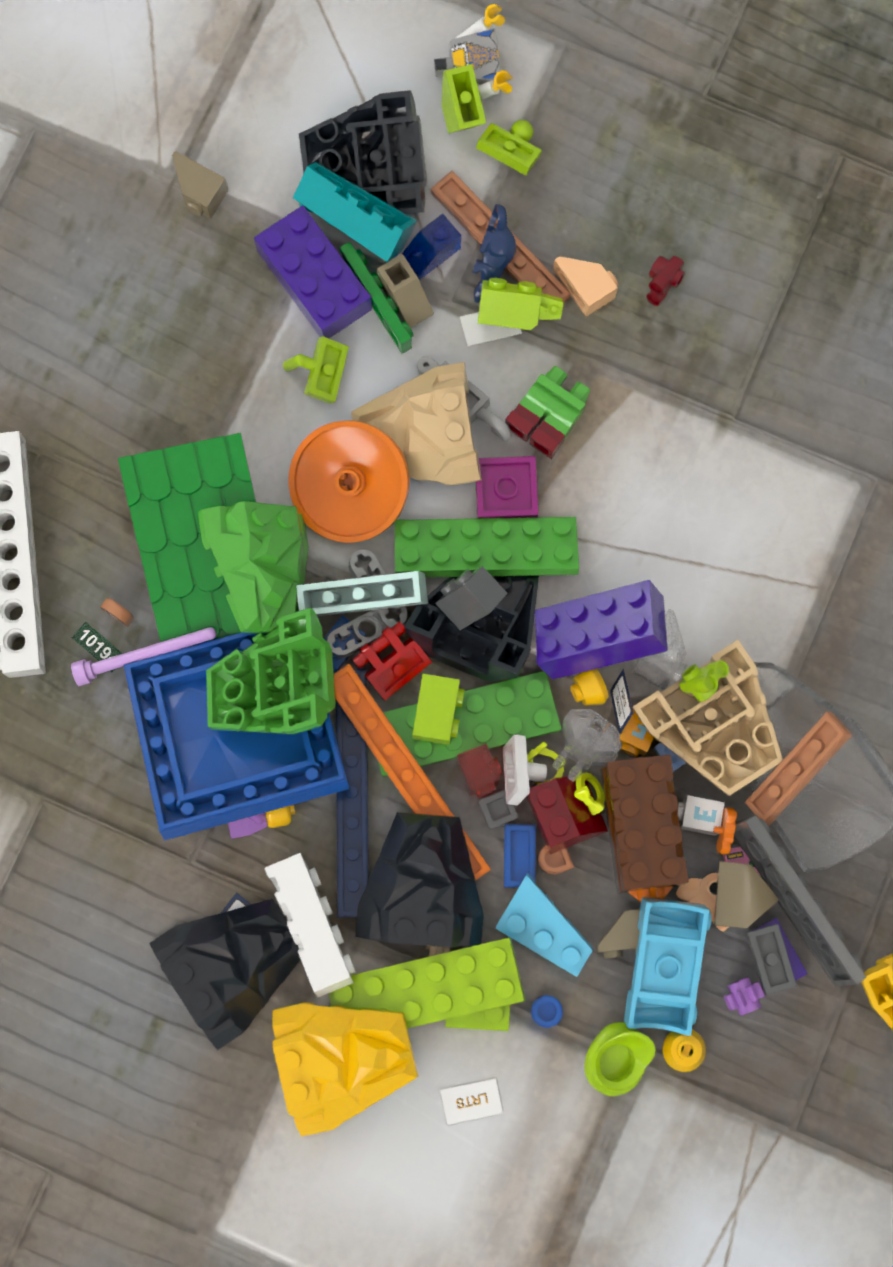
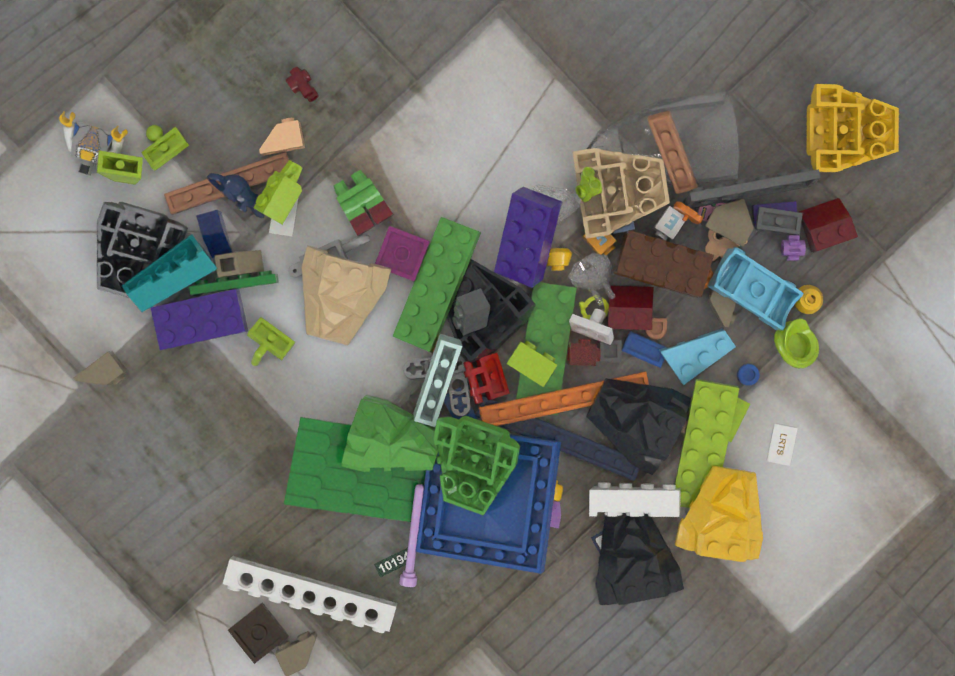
camera: 60 degrees left, 10 degrees up
nougat tile [100,598,134,627] -> none
orange dish [288,420,410,543] -> none
neon yellow piece [574,772,605,815] -> none
sticker [610,669,633,735] -> none
none -> dark red slope [799,198,858,252]

